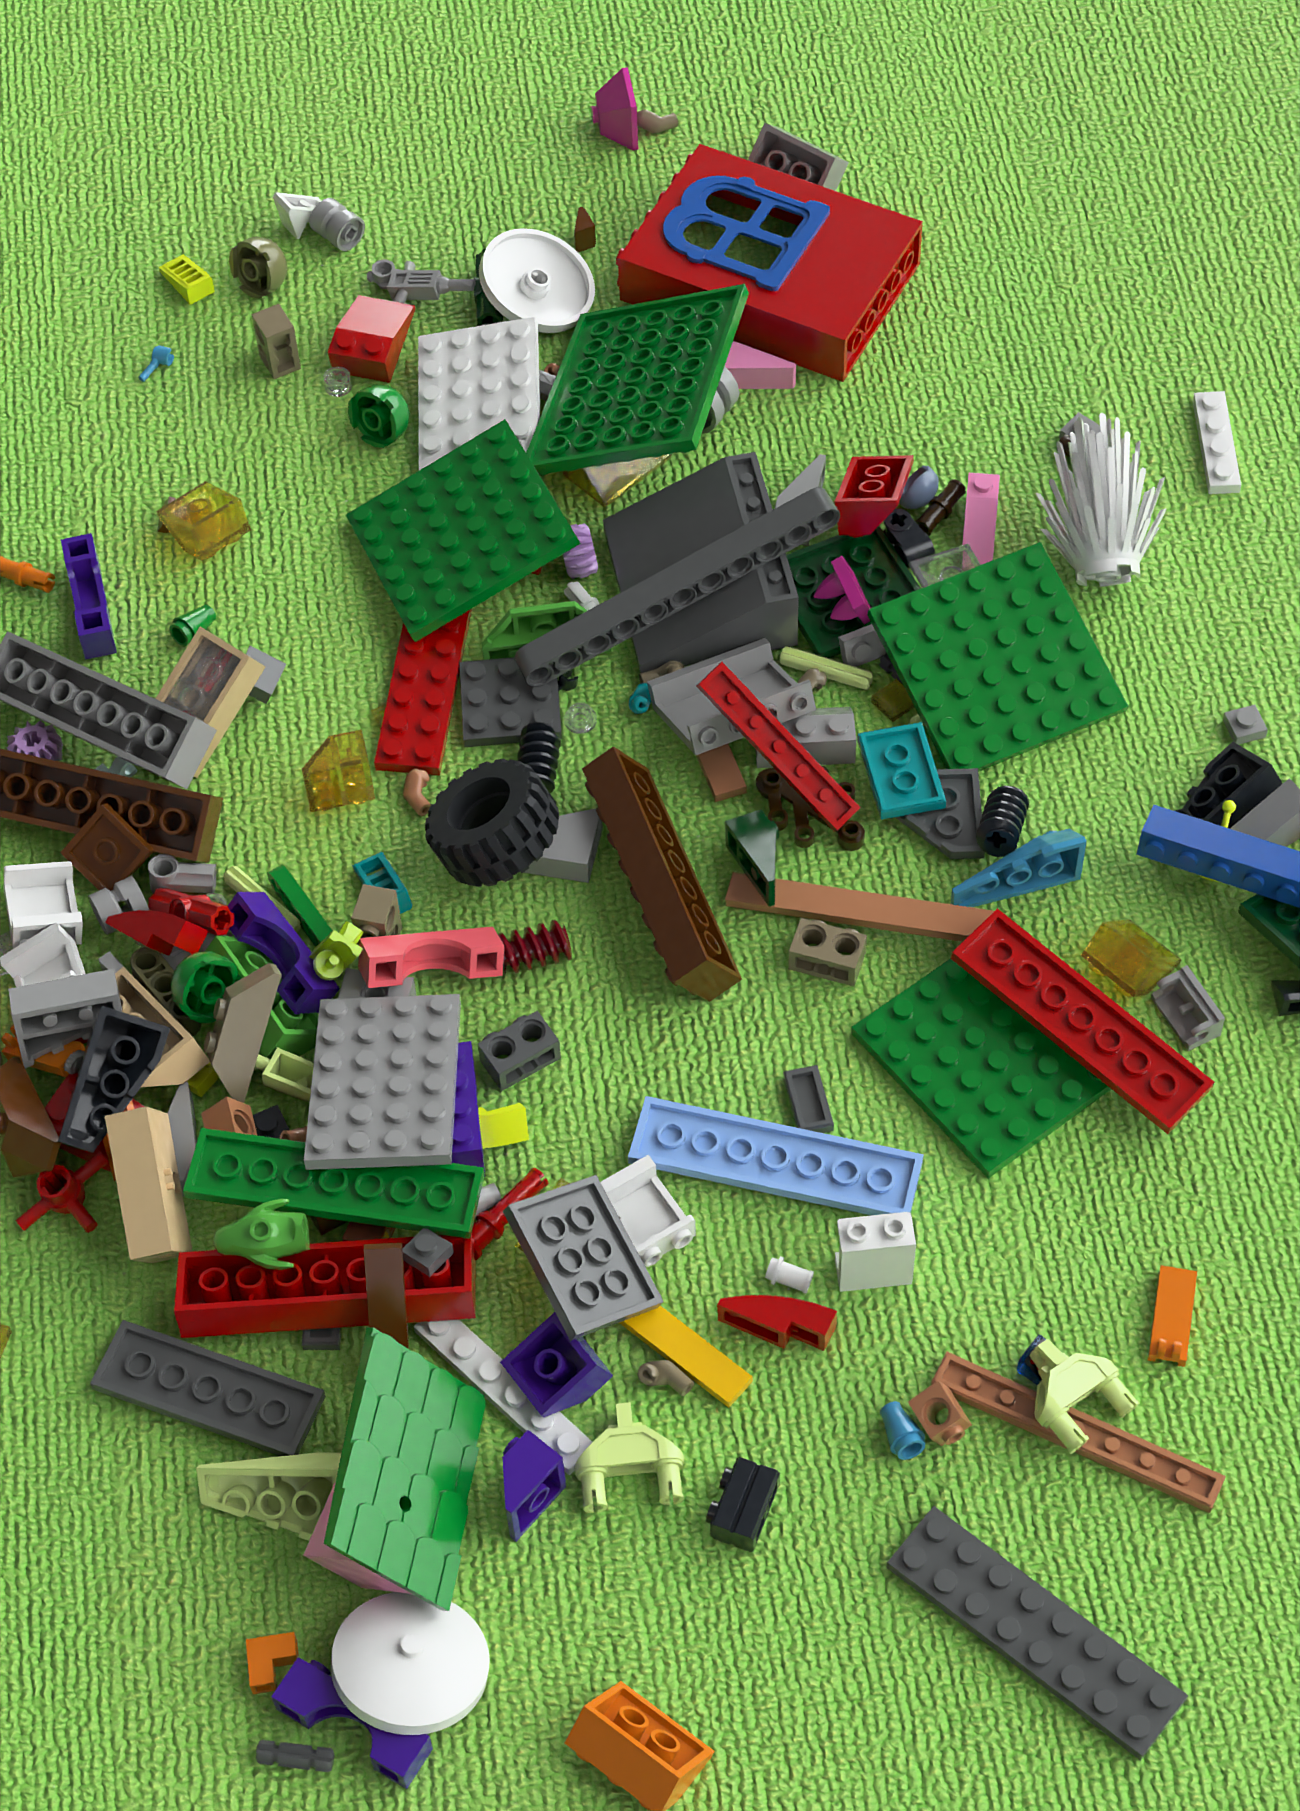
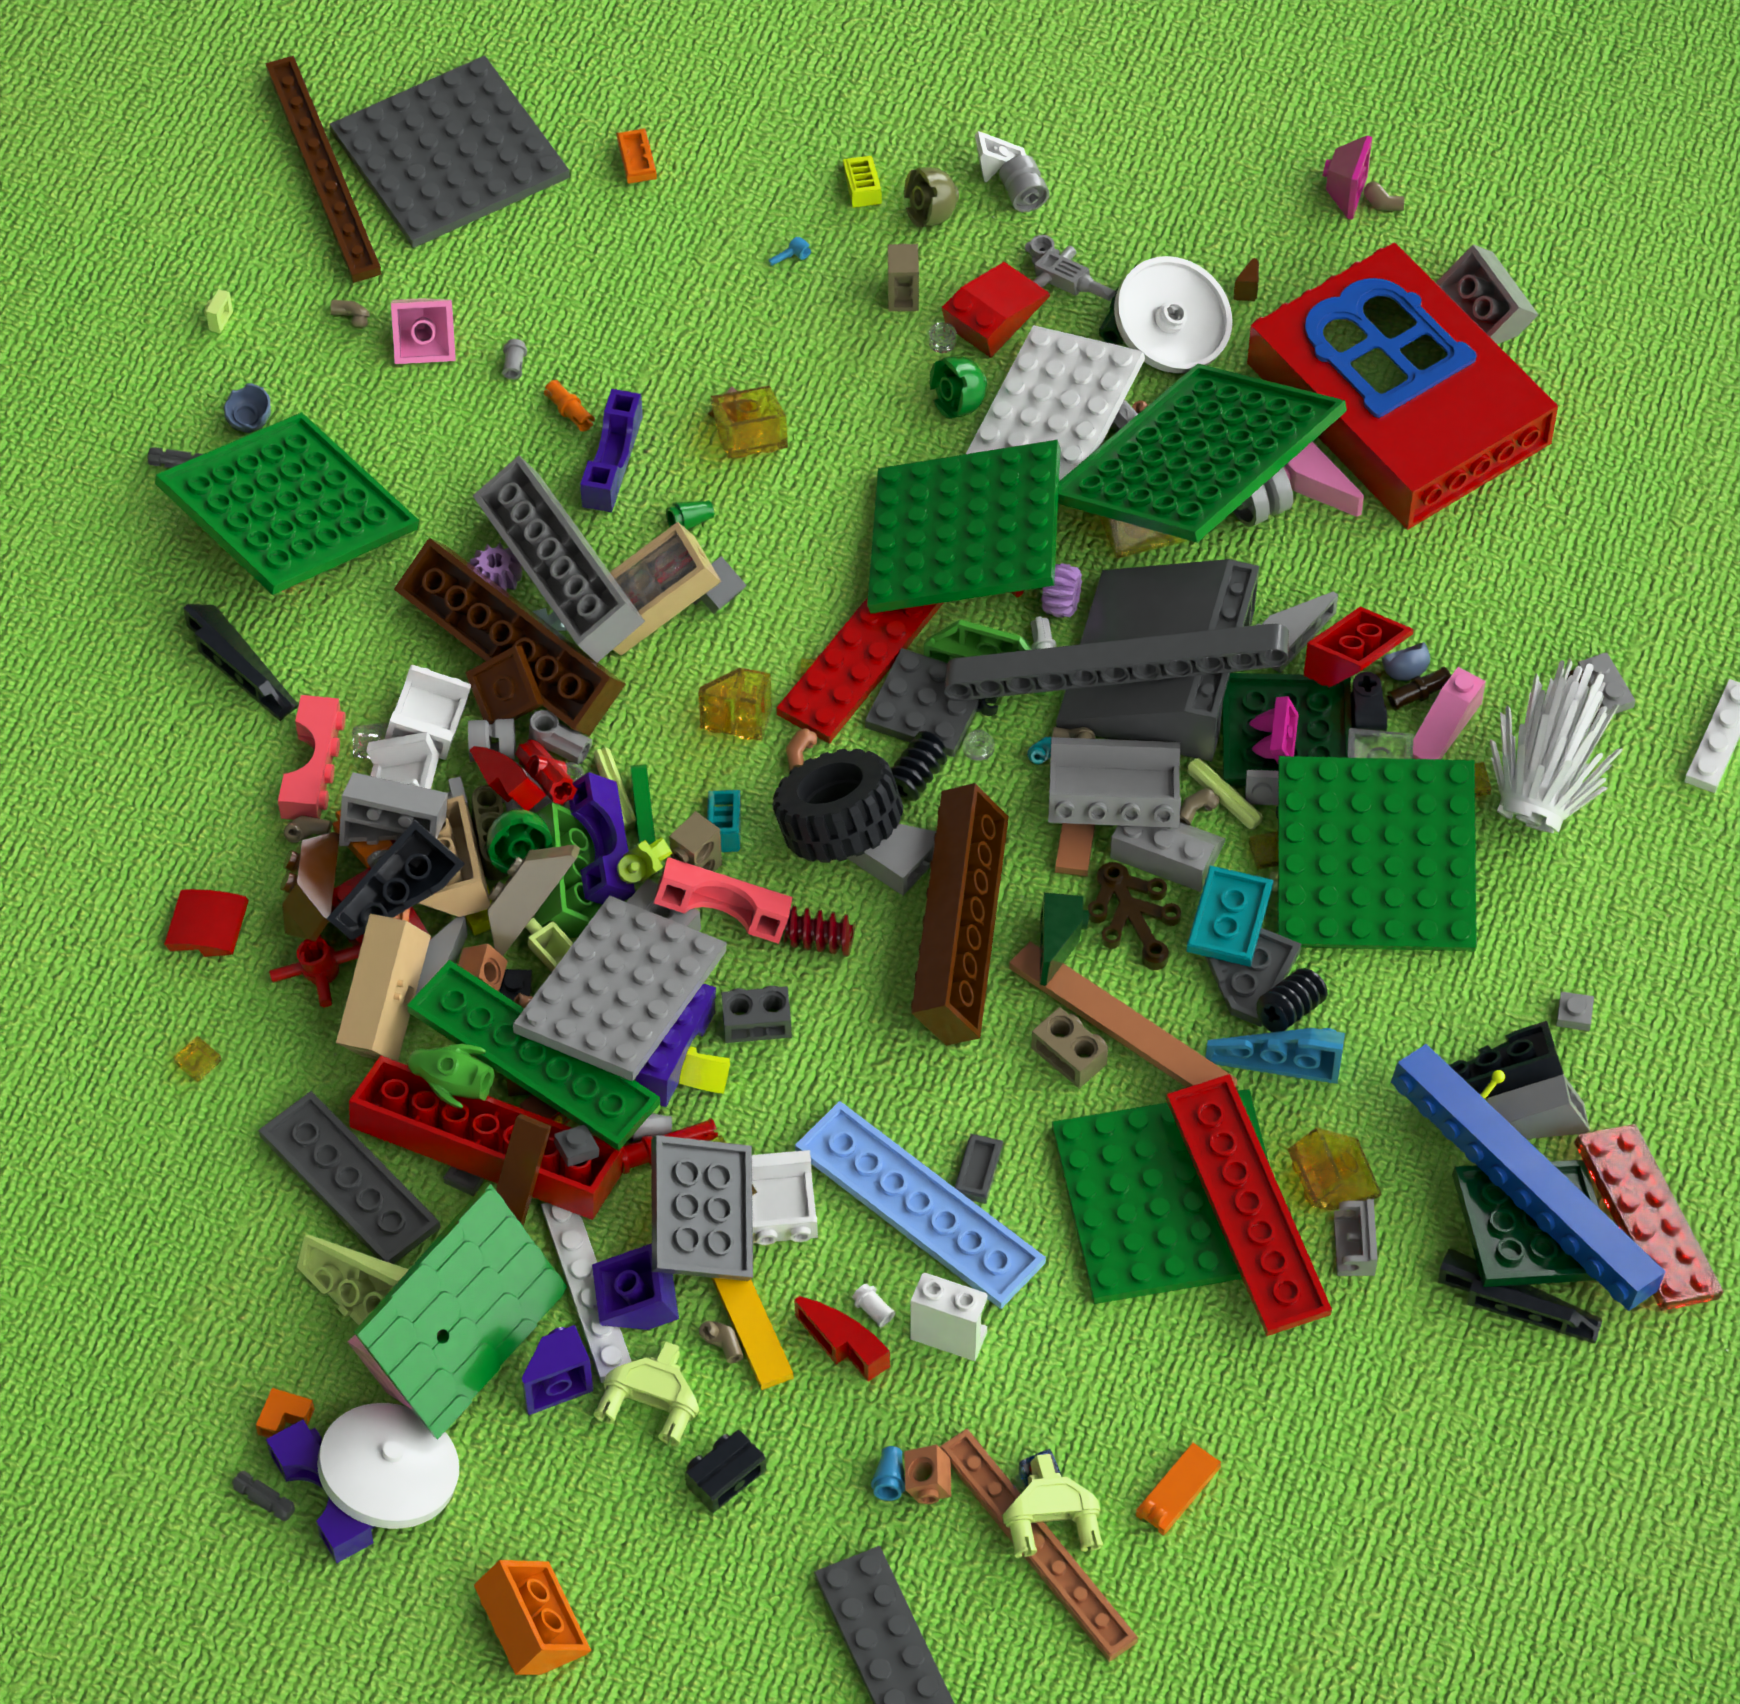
camera: 25 degrees right, 0 degrees up
red plate [696,662,861,832] -> none

